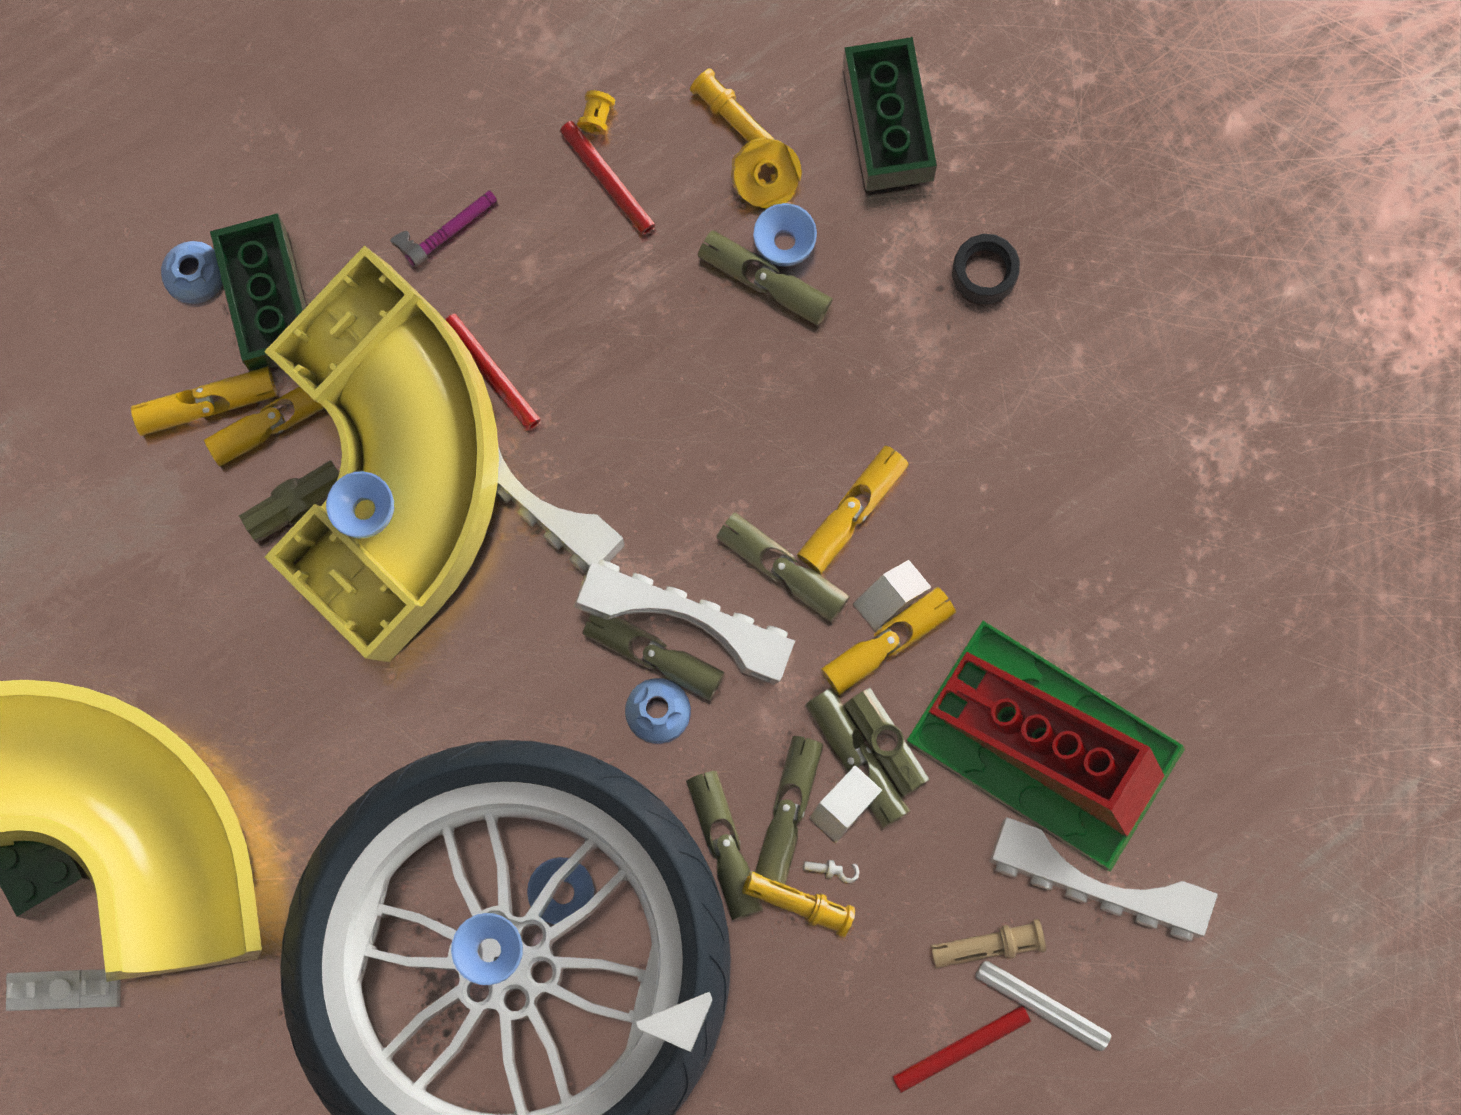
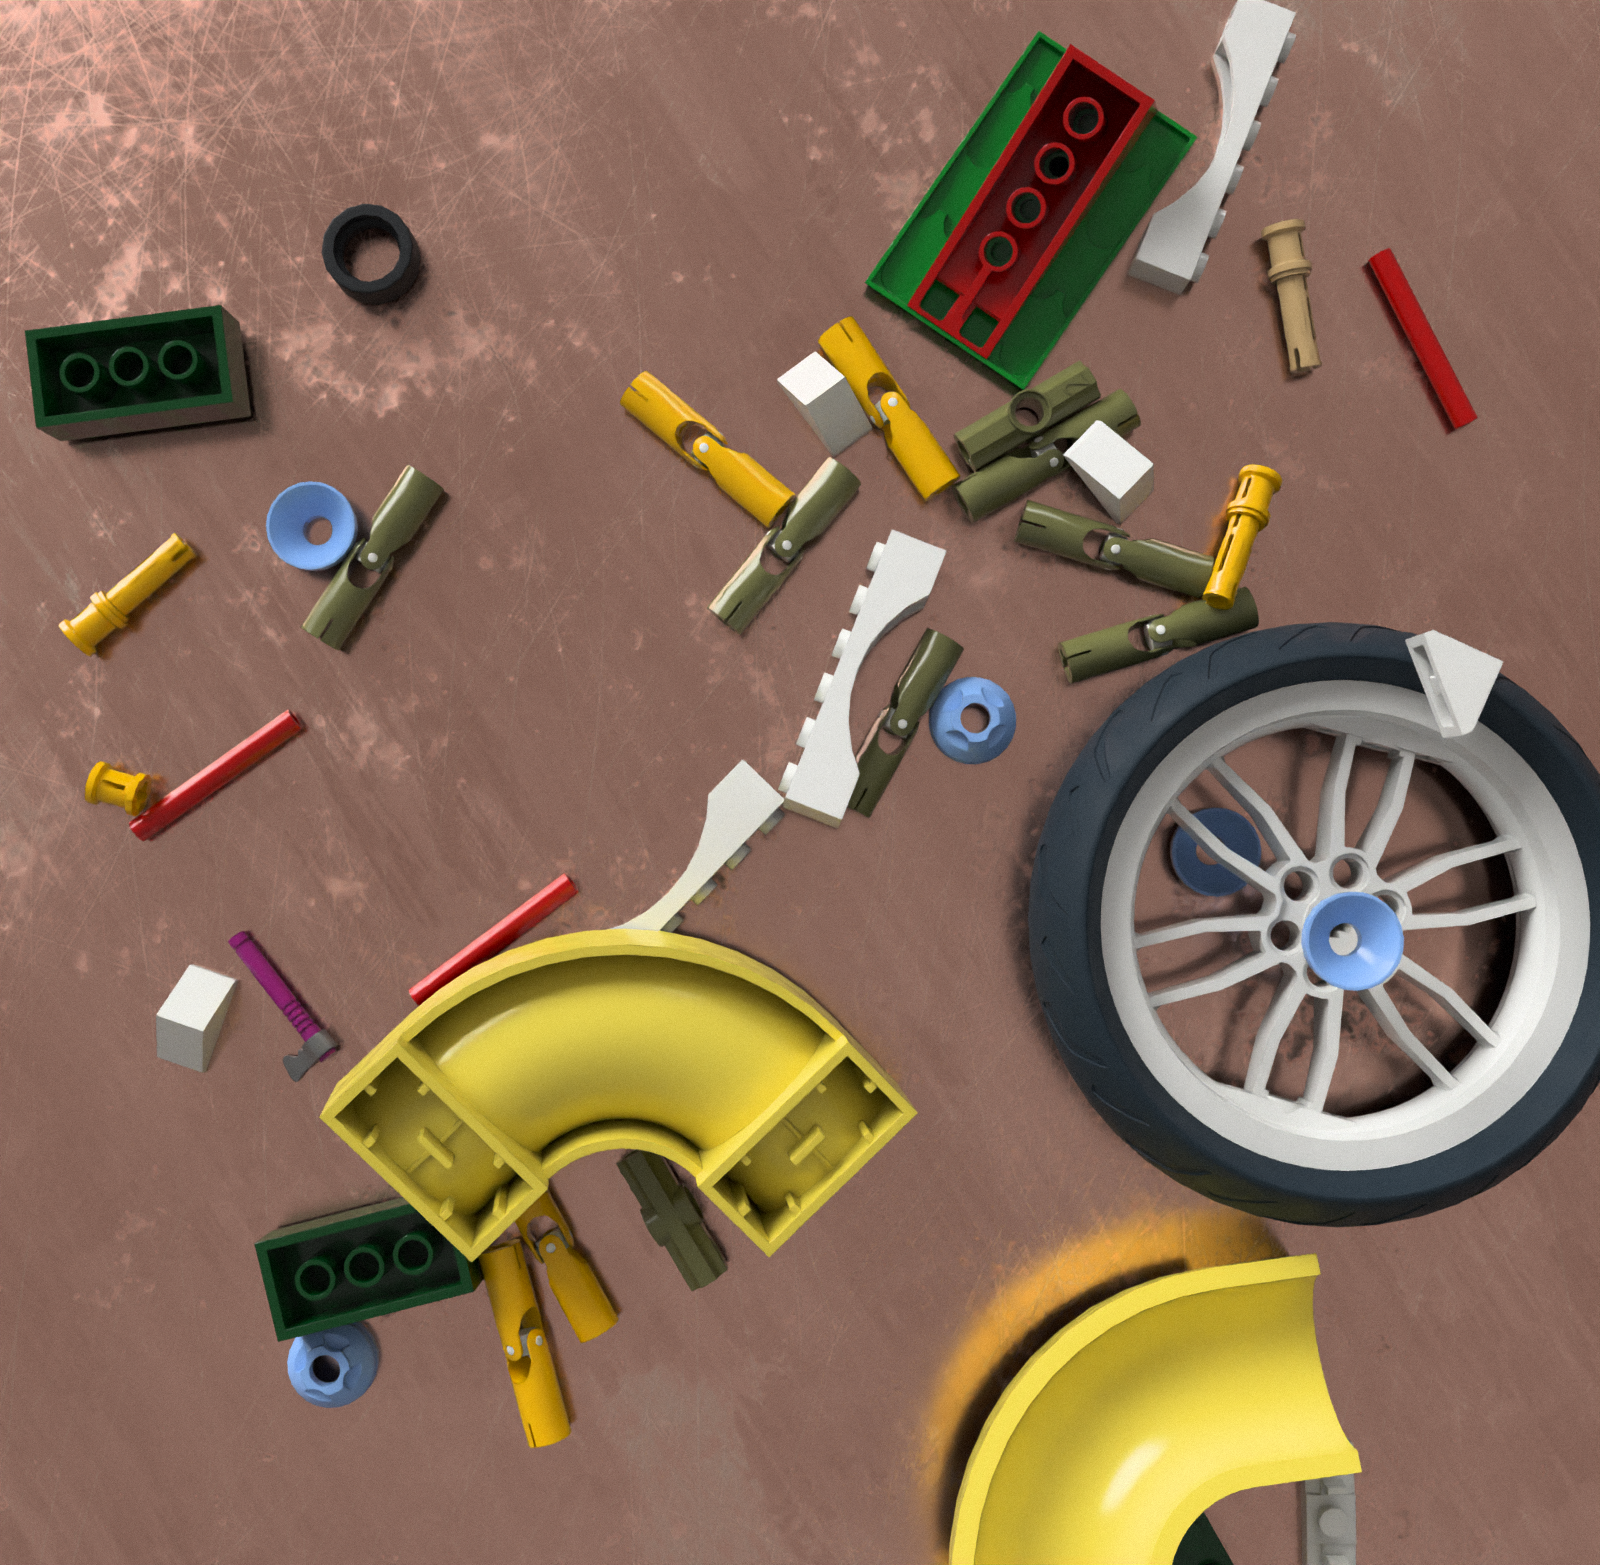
camera: 90 degrees left, 10 degrees up
light blue piece [326,471,394,539] -> none
yellow plate [731,138,802,209] -> none
white hand [803,860,859,883] -> none
white axle [976,961,1111,1051] -> none
none -> white slope [156,964,238,1073]

